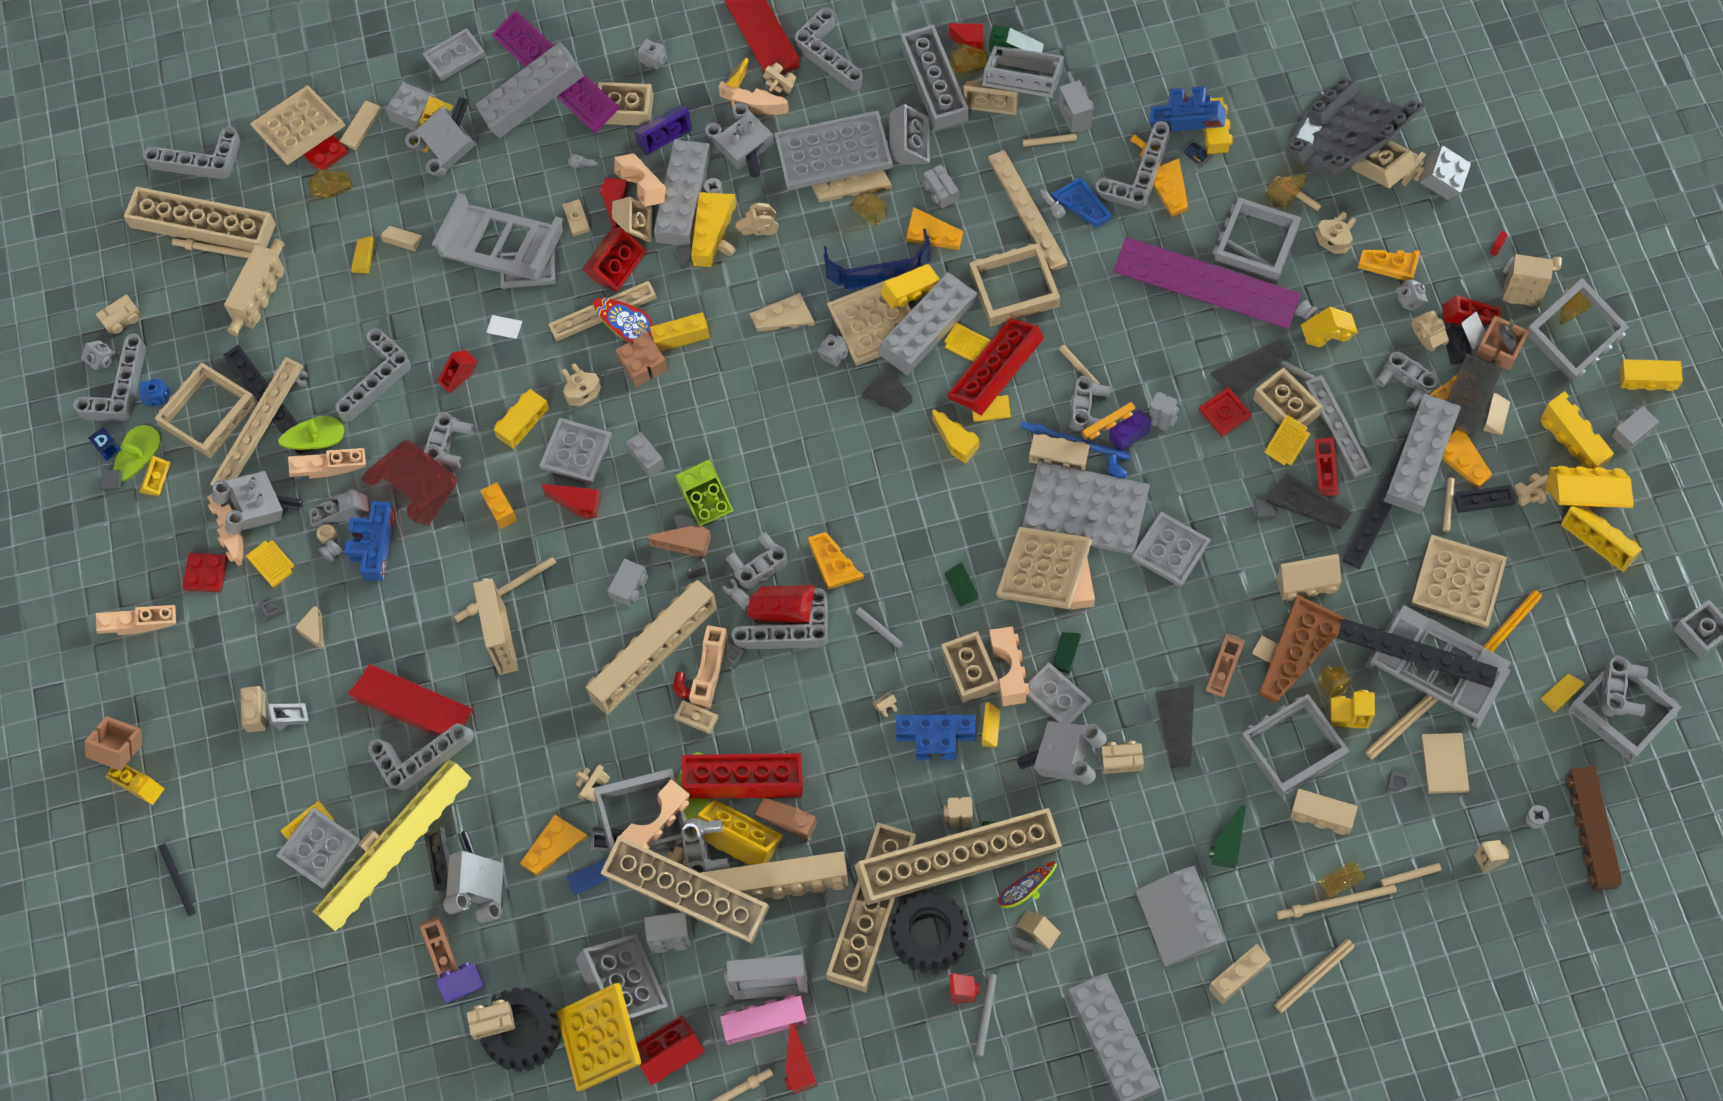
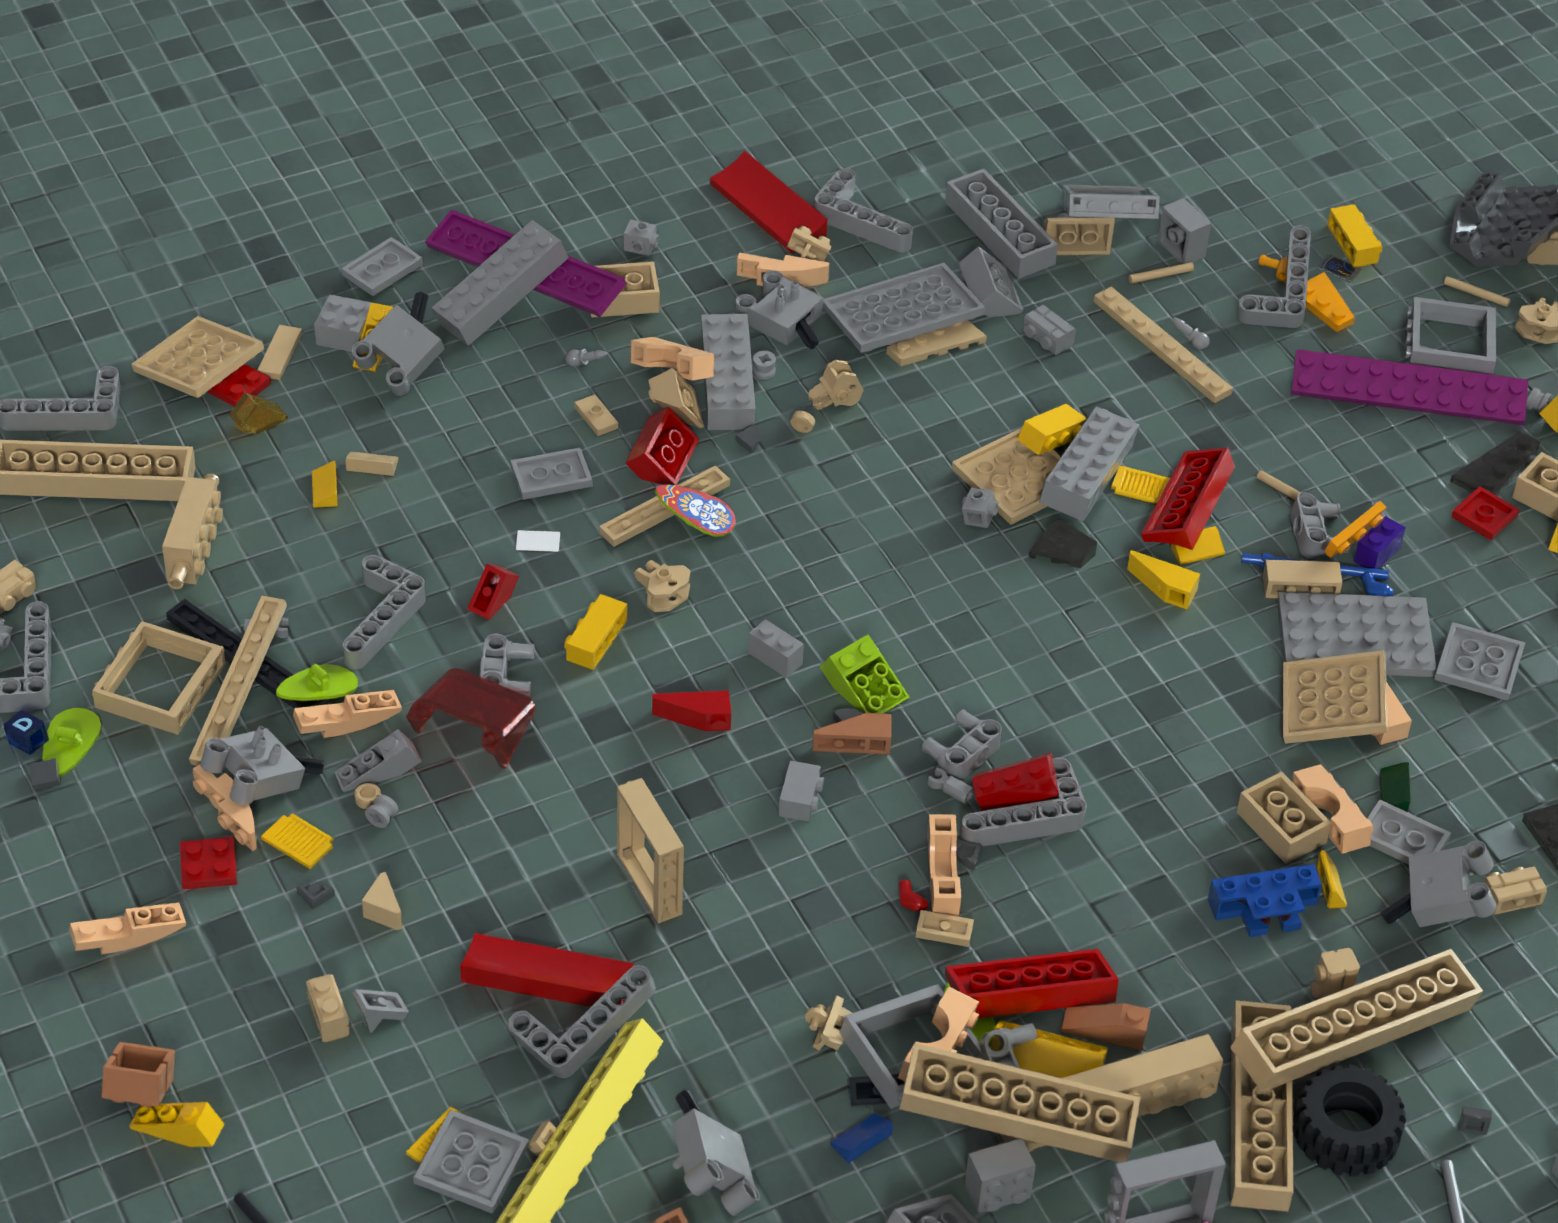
camera: 20 degrees left, 20 degrees down
blue brick [139,379,170,407] -> none
yellow slope [139,456,171,496] -> none
tan bar [172,238,251,258] -> none
blue piece [344,501,395,581] -> none
black plate [424,827,449,891] -> none
light grey piece [432,193,564,280] -> none
tan bar [454,556,556,623] -> none
light orange brick [480,482,517,529] -> none
light orange wing [520,815,588,876] -> none
light grey plate [539,418,612,484] -> none
tan brick [586,580,717,716] -> none
red slope [600,177,628,228] -> none
nougat piece [615,332,668,388] -> none
dark purple slope [634,106,692,155] -> none
yellow brick [650,312,710,352] -> none
dark grey tile [687,561,707,579] -> none
yellow wedge [691,192,737,267] -> none
yellow slope [726,58,749,88] -> none
tan wing [750,293,815,332] -> none
light orange wing [807,532,864,590] -> none
clear blue windscreen [823,228,931,289] -> none
clear yellow slope [850,192,888,227] -> none
light grey bar [856,607,904,649] -> none
tan tile [872,692,897,717] -> none
light orange wing [906,207,963,250] -> none
dark green slope [944,563,978,607] -> none
clear yellow slope [948,44,989,74] -> none
red slope [949,23,984,52] -> none
slope [949,974,980,1004] -> none
tan window [969,243,1060,327] -> none
slope [989,25,1044,53] -> none
shield [998,861,1057,908] -> none
tan slope [1015,910,1061,950] -> none
blue wing [1051,177,1112,228] -> none
light grey brick [1148,392,1180,431] -> none
blue piece [1149,86,1226,133] -> none
clear yellow slope [1266,174,1307,210] -> none

